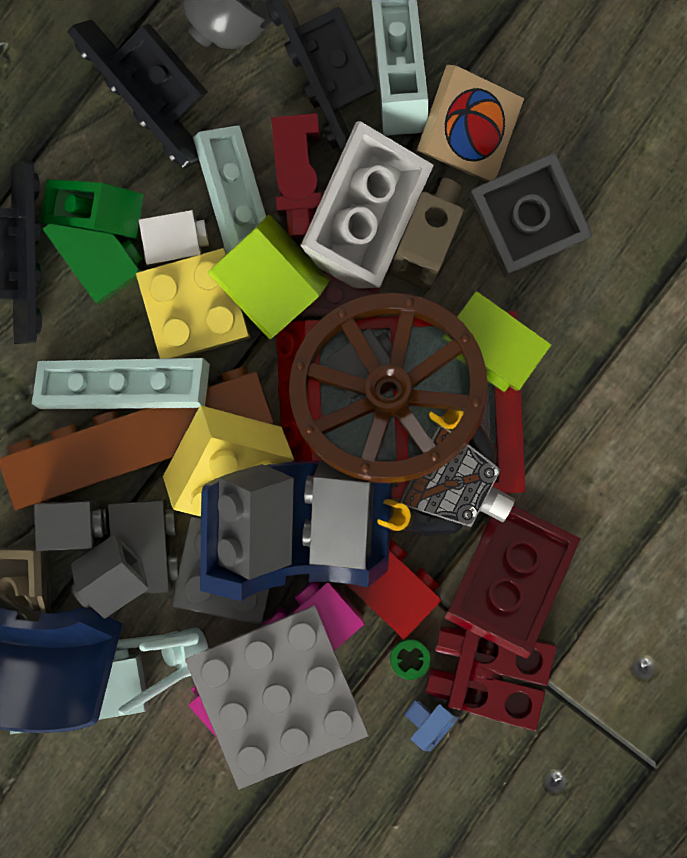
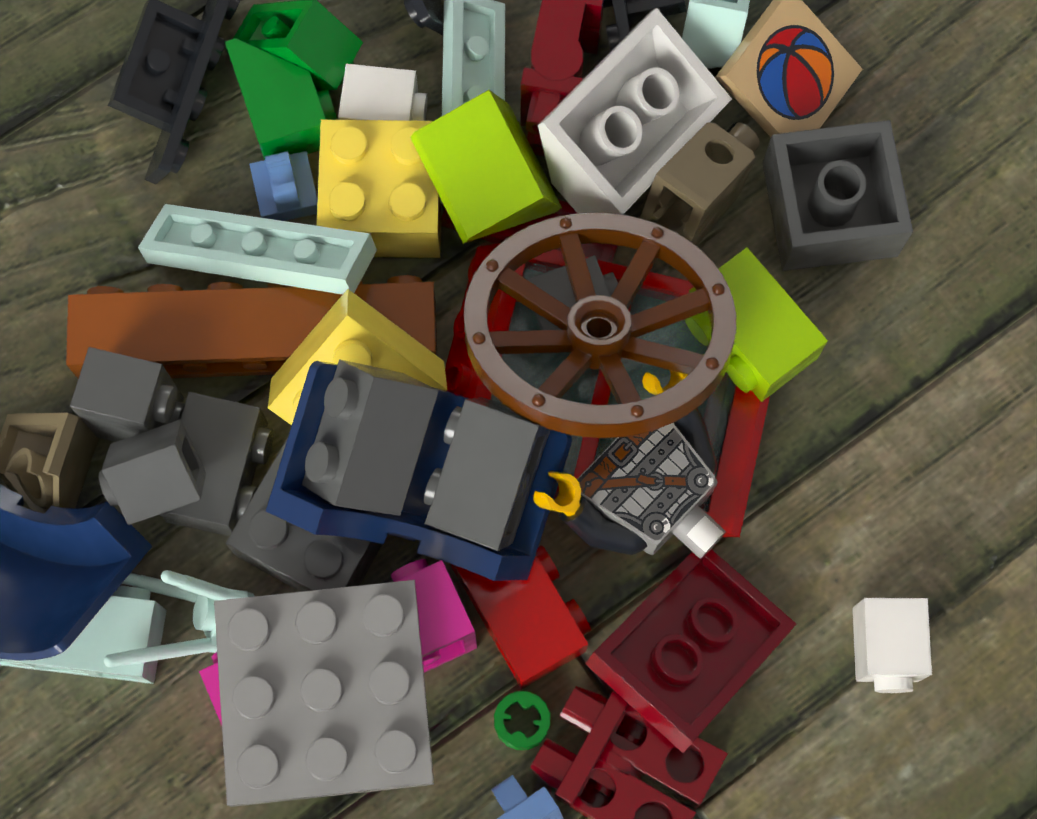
camera: 15 degrees right, 15 degrees down
none -> medium blue tile [250,151,318,221]
none -> white brick [853,598,932,693]

